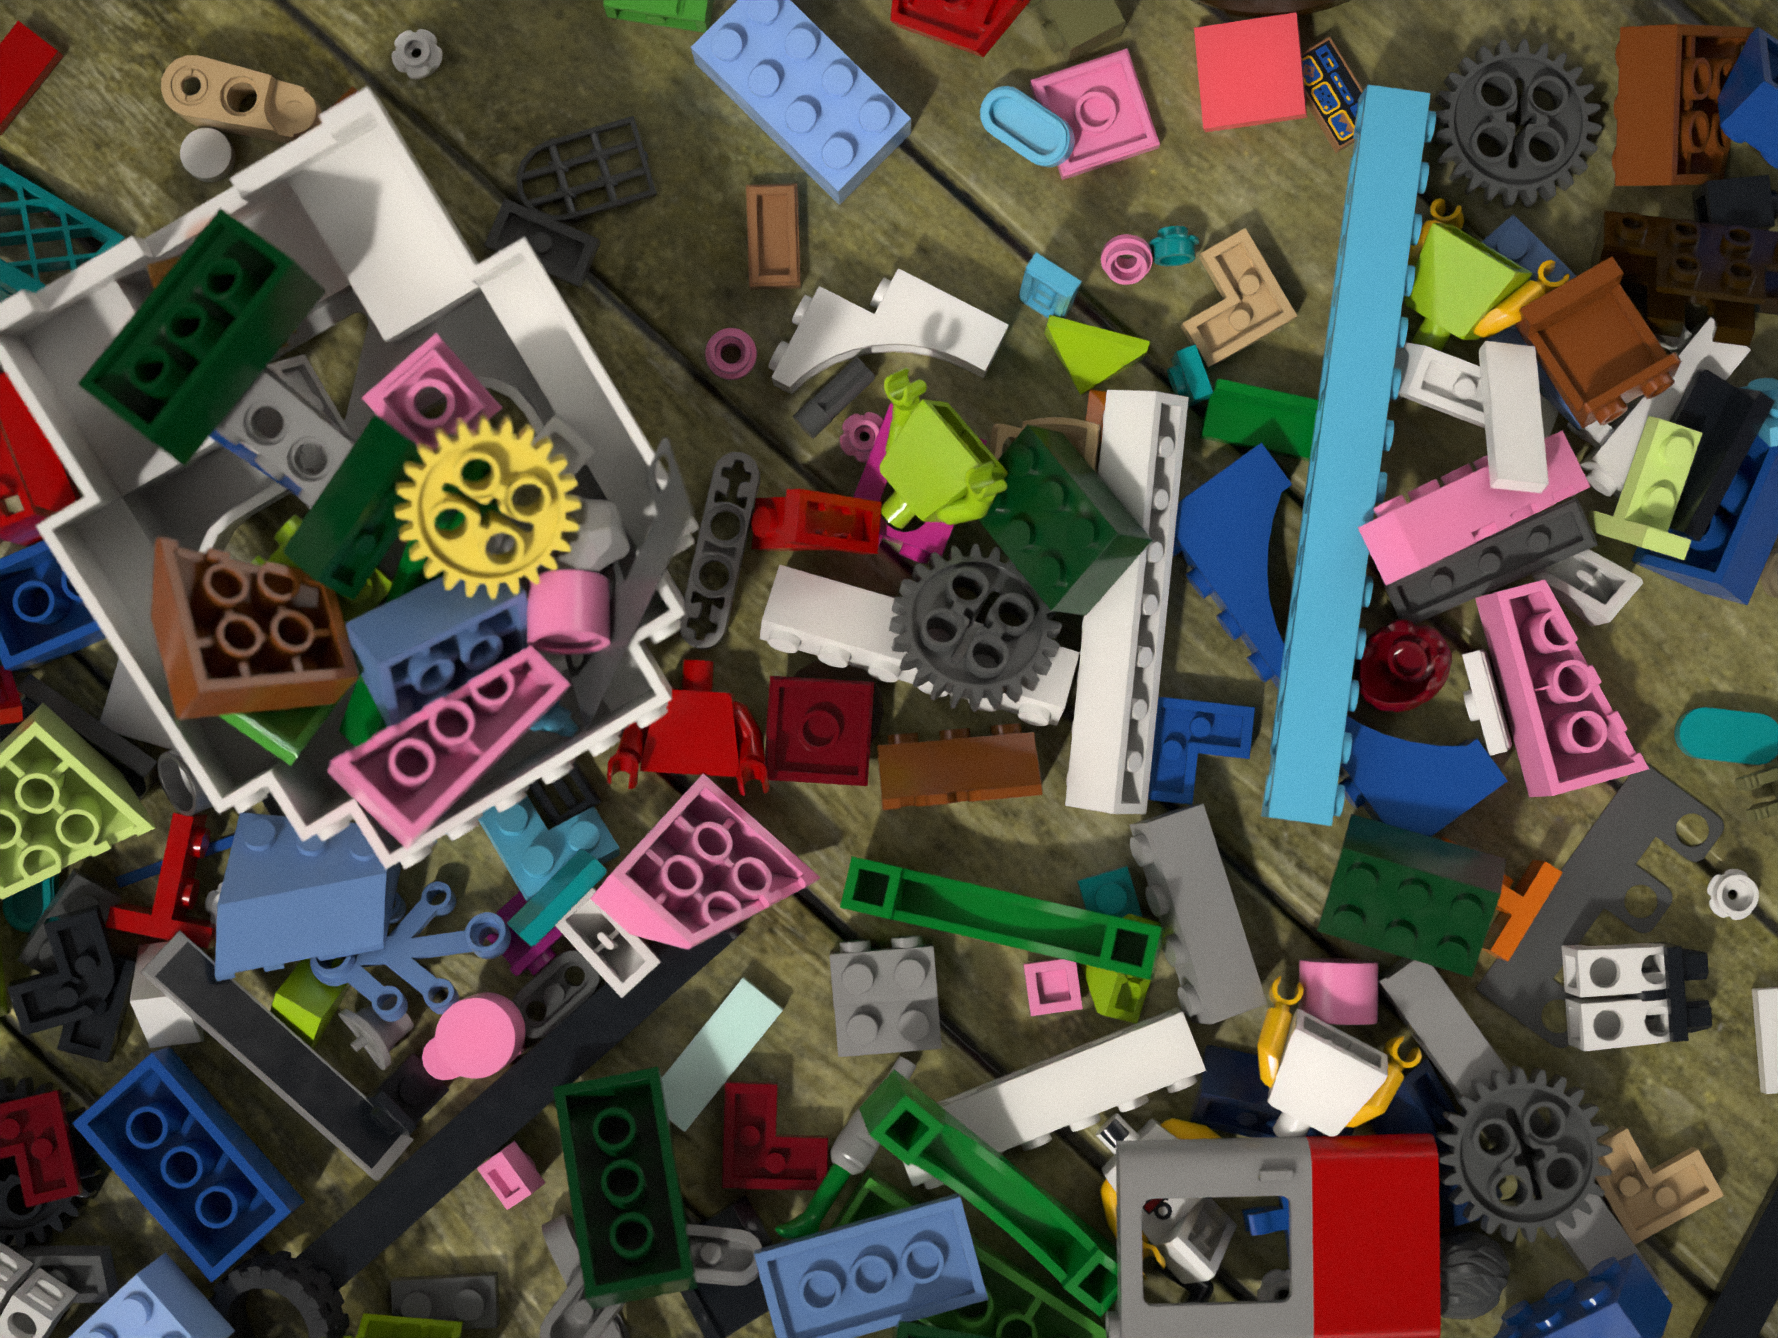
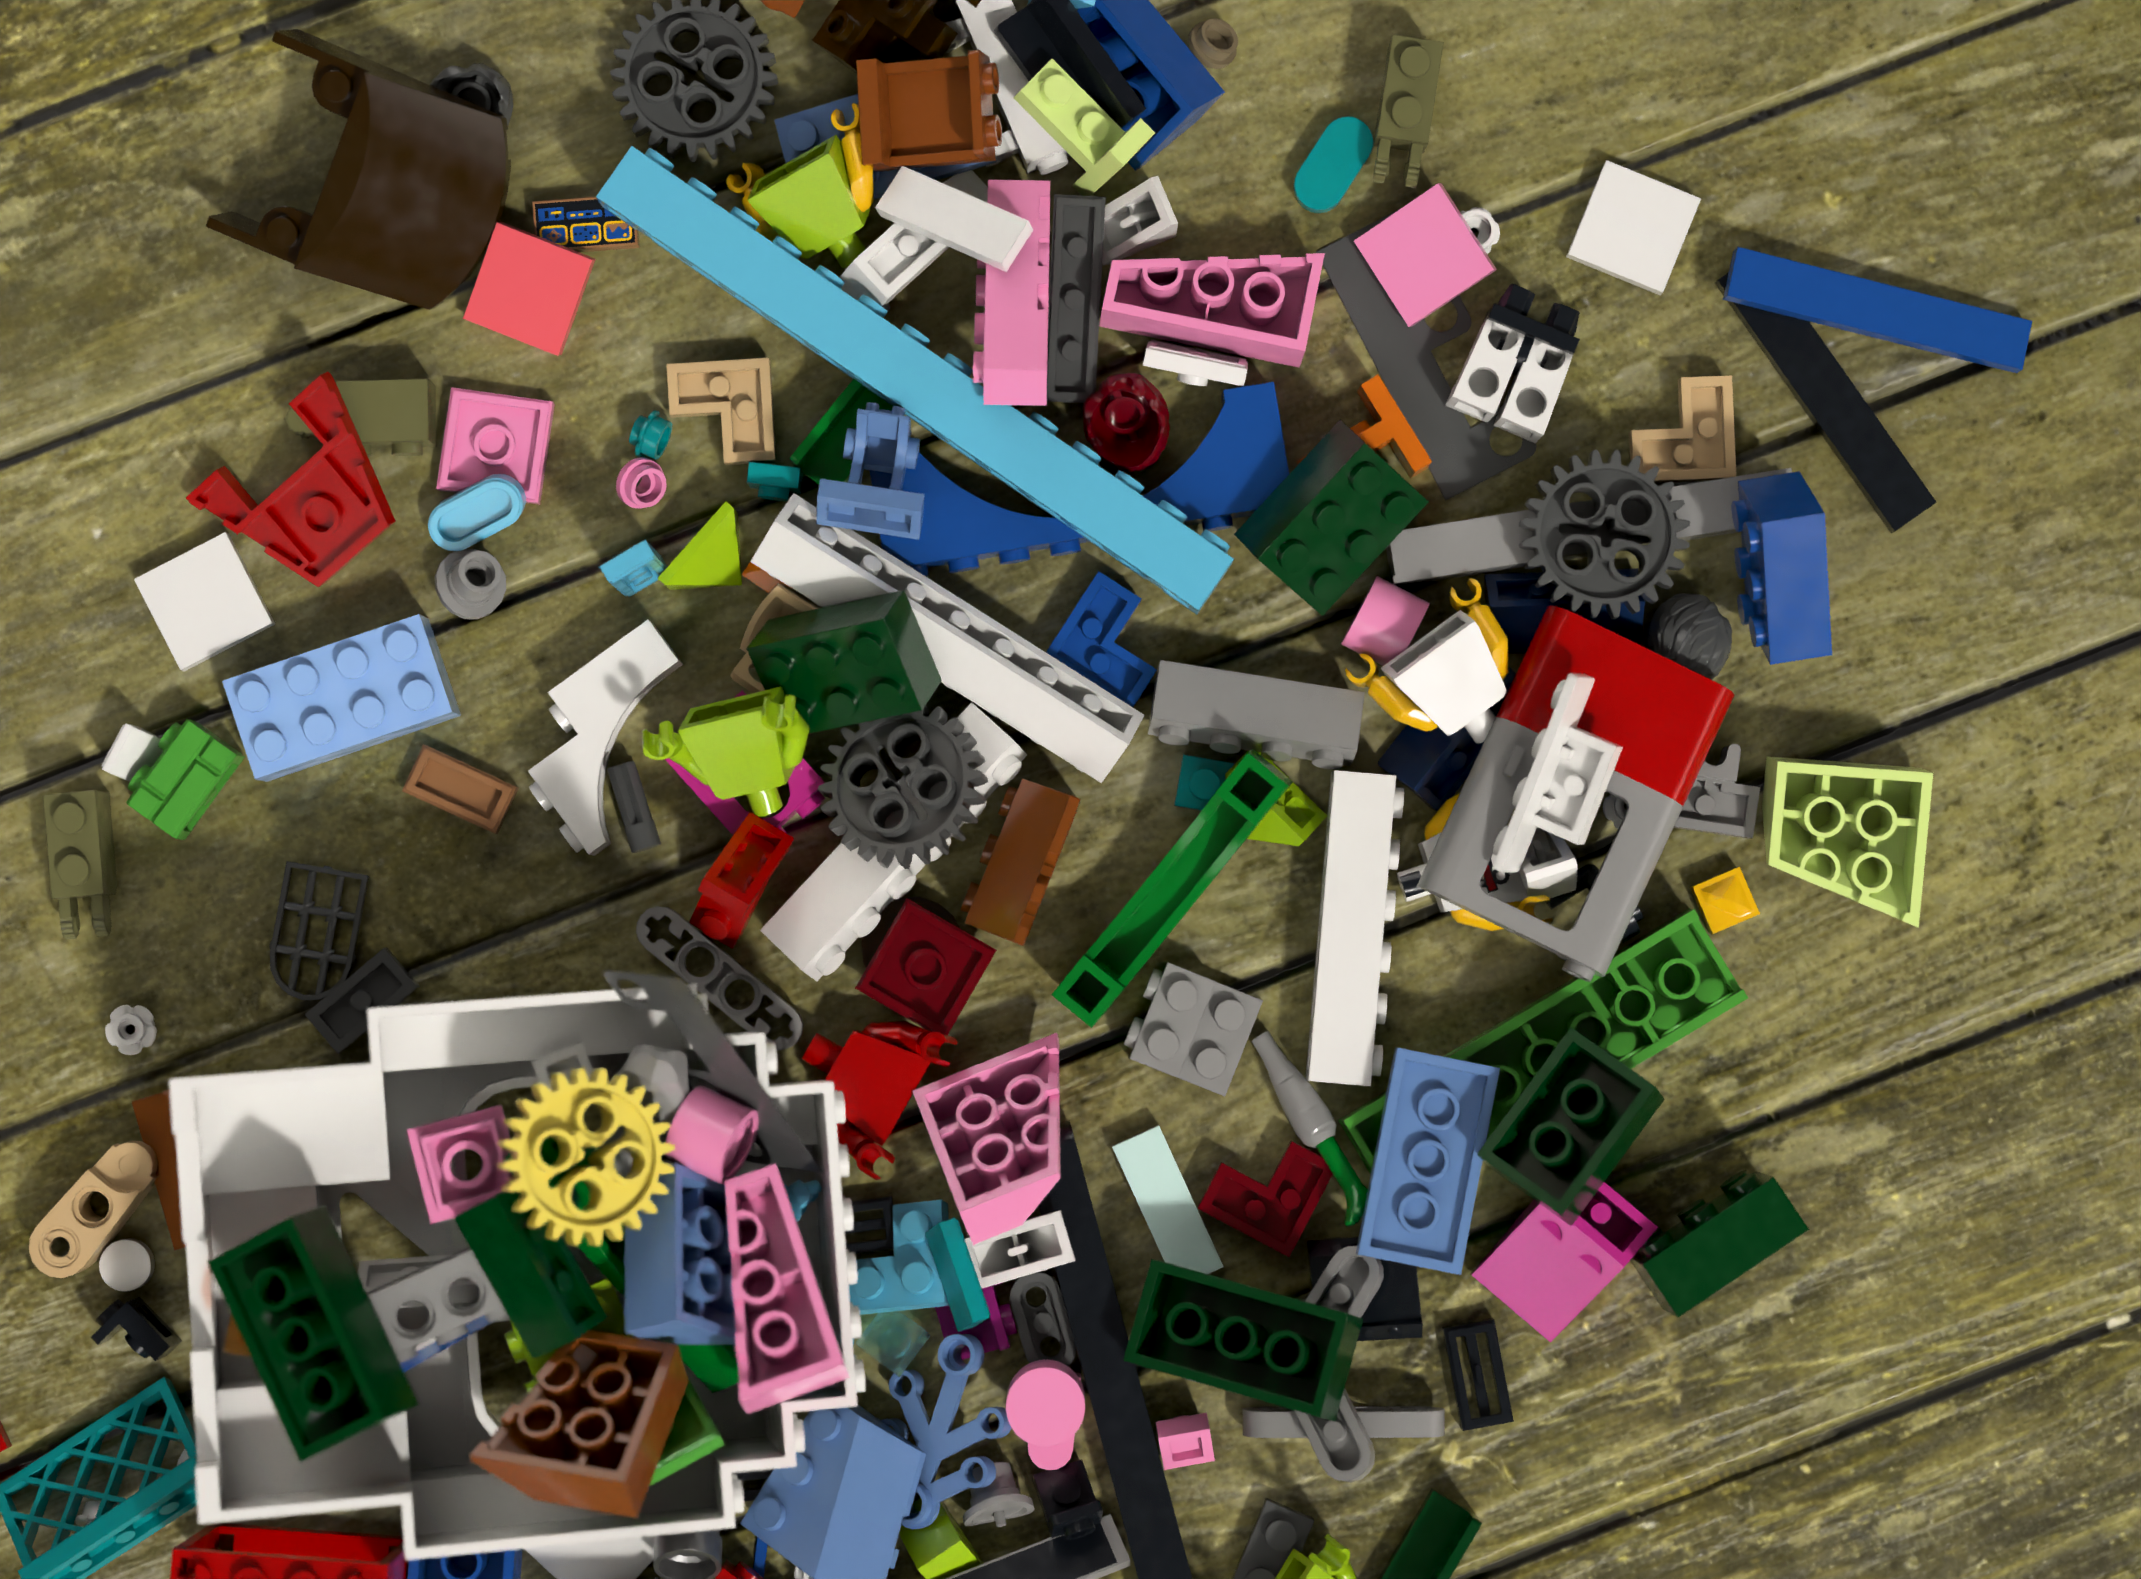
camera: 70 degrees left, 0 degrees up
bright pink plate [705,328,757,380] -> none
bright pink plate [840,412,883,463] -> none
green arch [859,1069,1118,1317] -> none
bright pink plate [1023,958,1083,1016] -> none
none -> black bracket [91,1297,182,1361]
none -> light grey piece [435,549,506,619]
none -> medium blue tile [816,402,925,540]
none -> clear light blue plate [855,1311,931,1377]
none -> bright pink tile [1354,183,1497,327]
none -> white bracket [1493,673,1623,873]

